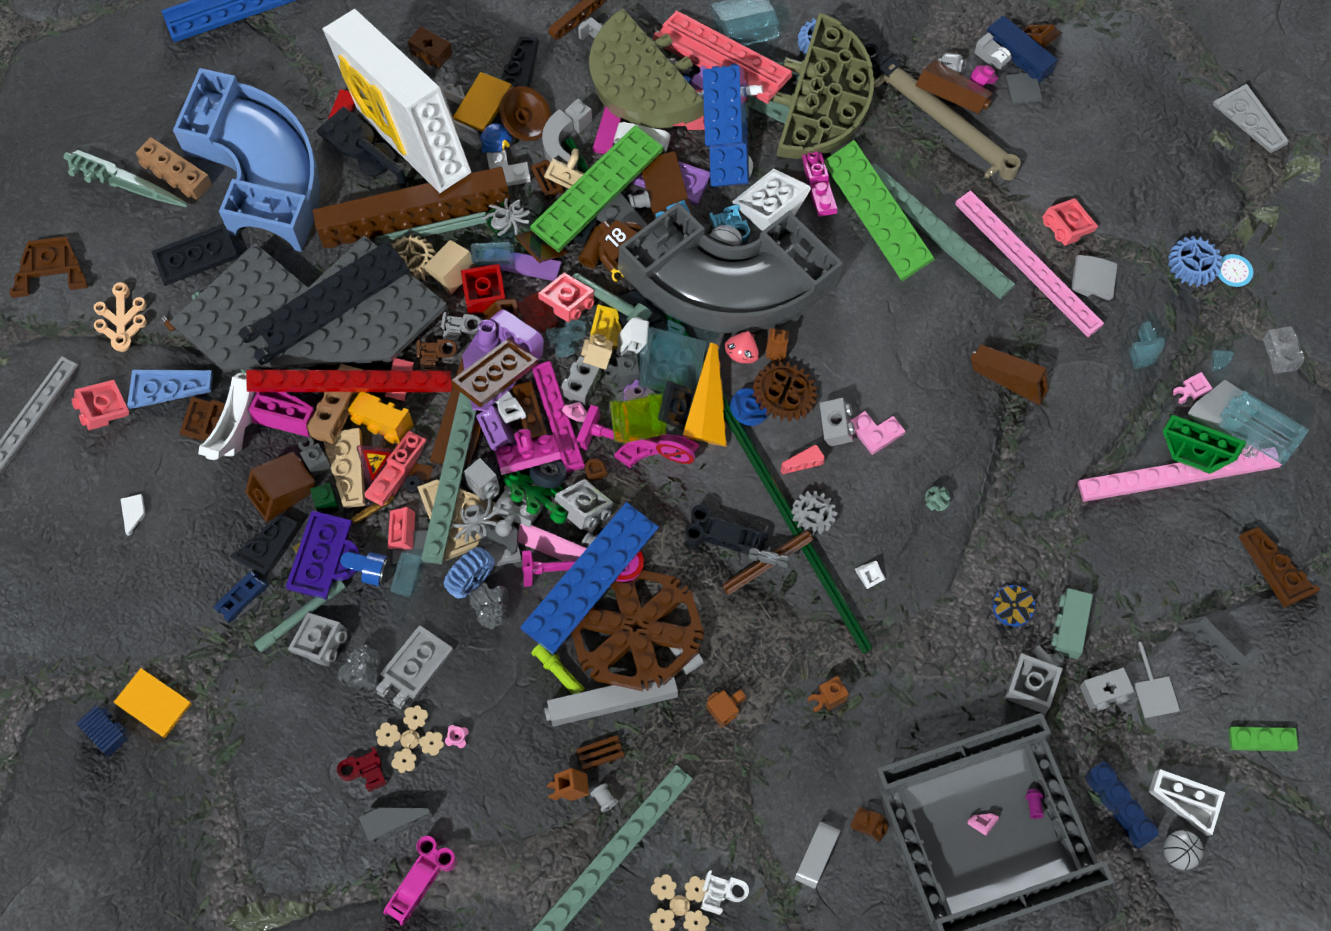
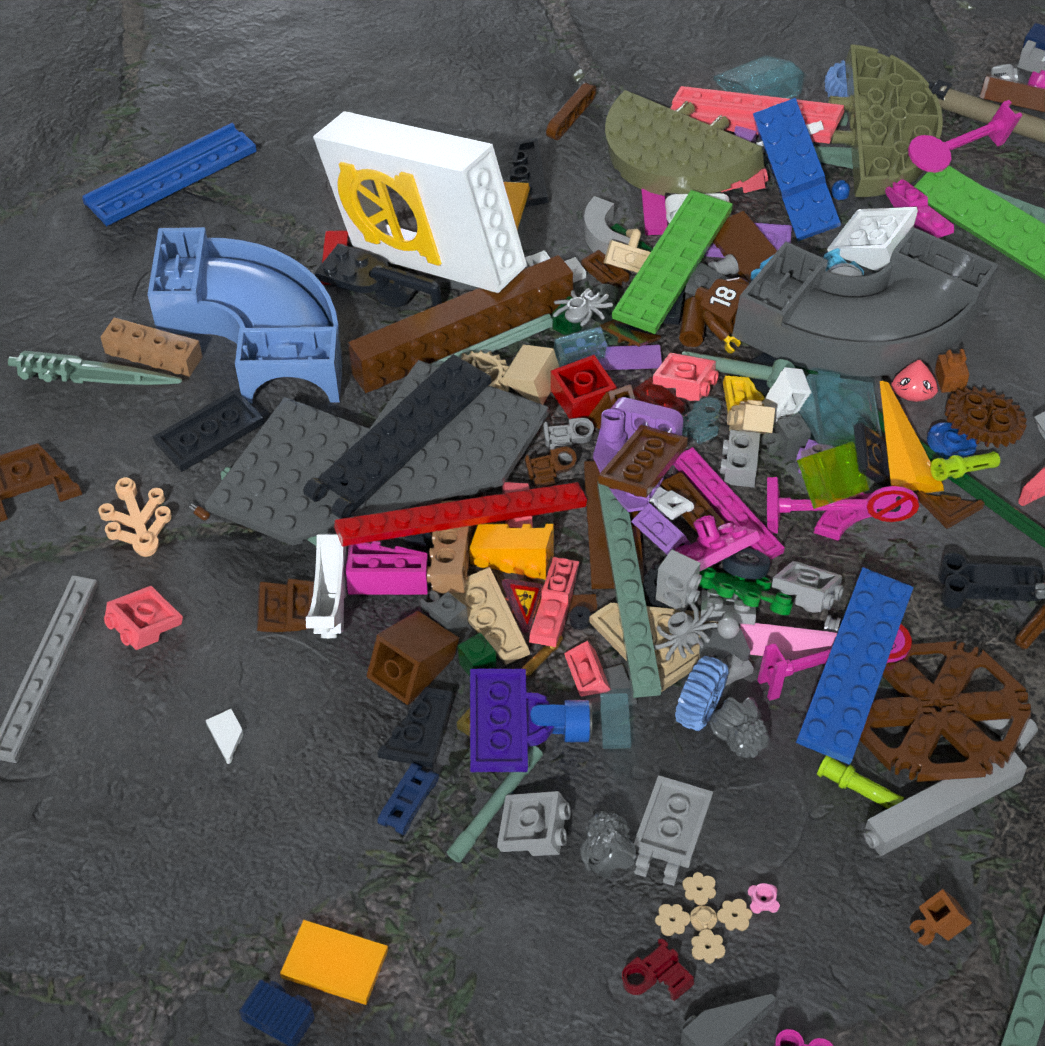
camera: 15 degrees left, 15 degrees down
medium blue wing [127,370,213,409] -> none
blue hair [480,123,513,153] -> none
reddish brown dish [499,86,551,141] -> none
bright pink tile [562,402,587,422] -> none
light grey brick [565,99,592,133] -> none
reddish brown tile [576,735,624,771] -> none
light grey bracket [578,17,603,40] -> none
reddish brown tile [585,458,608,482] -> none
light grey bush [590,783,618,813] -> none
none -> blue hinge [831,180,850,200]
none -> dark pink piece [908,100,1022,173]
none -> reddish brown tile [917,491,985,529]
none -> lime pin [931,452,1000,481]

